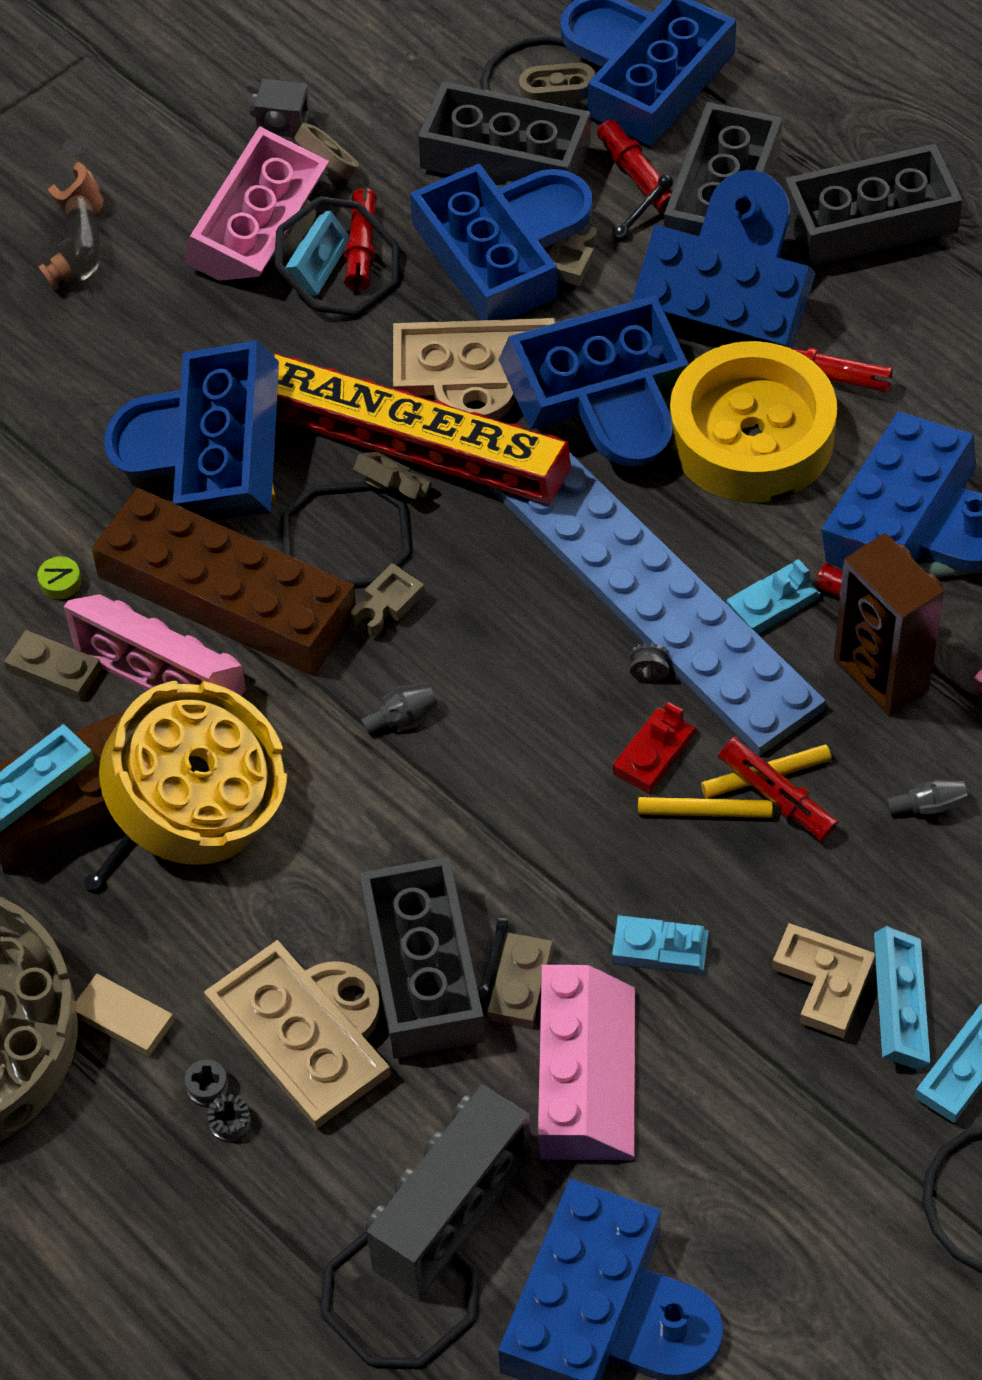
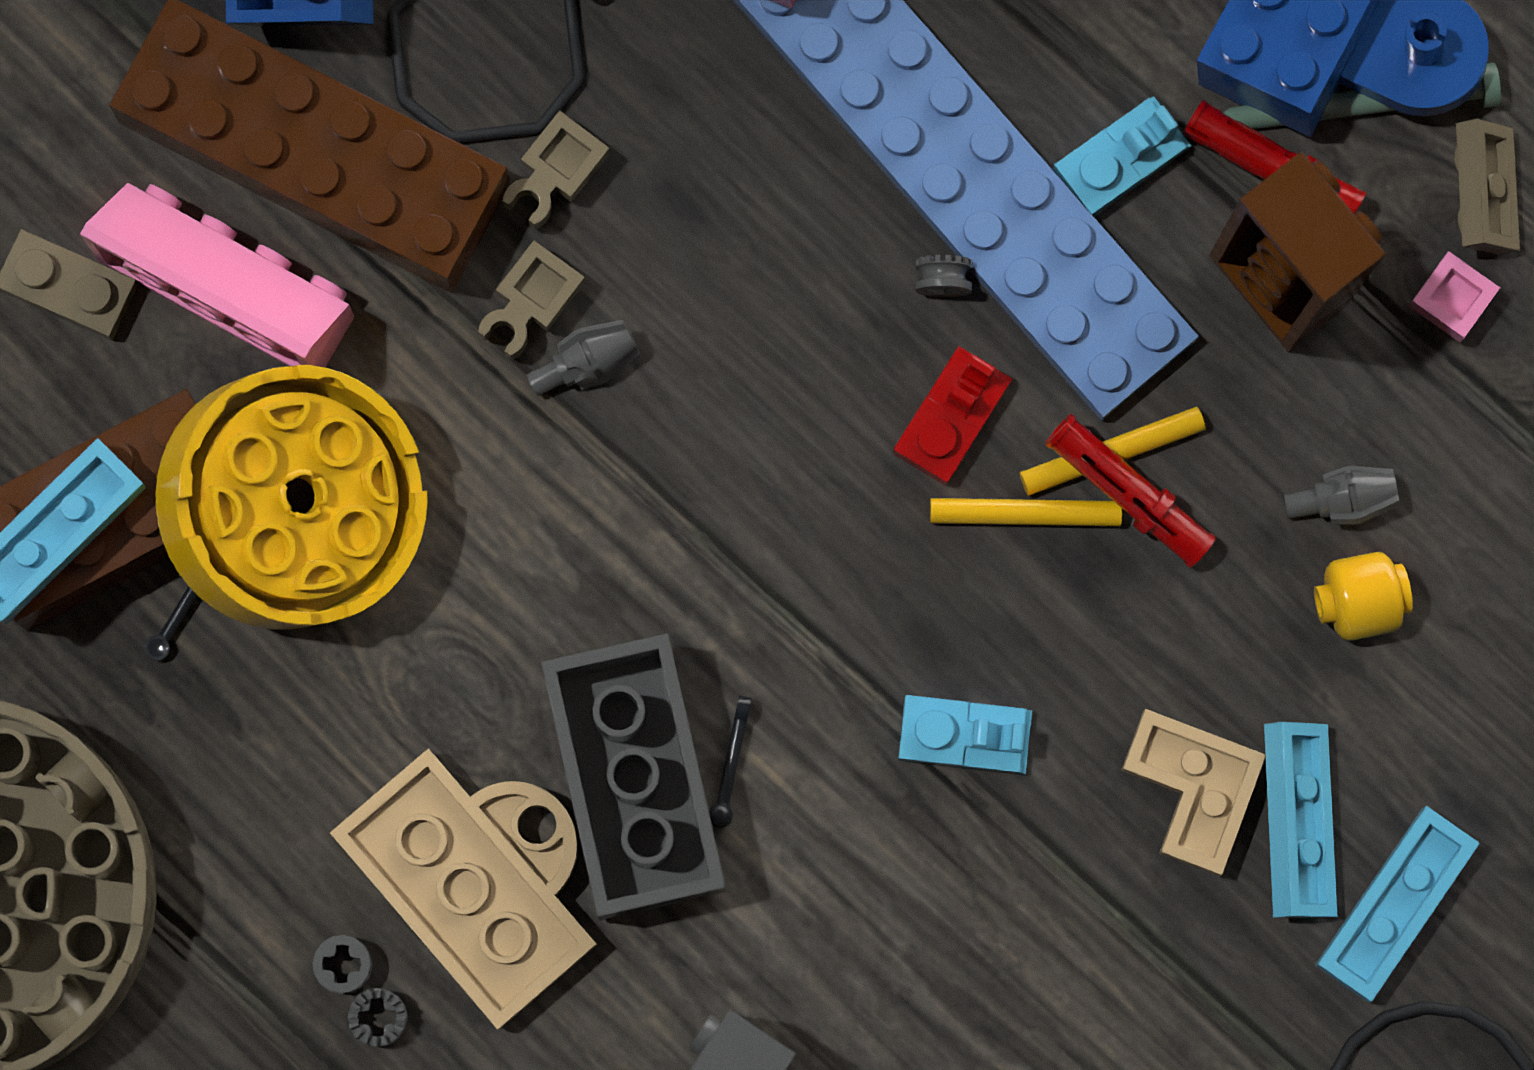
camera: 10 degrees left, 25 degrees up
lime tile [37,556,81,599] -> none
tan tile [76,974,175,1057] -> none
dark tan plate [487,933,553,1029] -> none
bright pink slope [538,965,635,1161] -> none
none -> dark tan plate [478,240,585,360]
none -> yellow head [1314,552,1413,641]

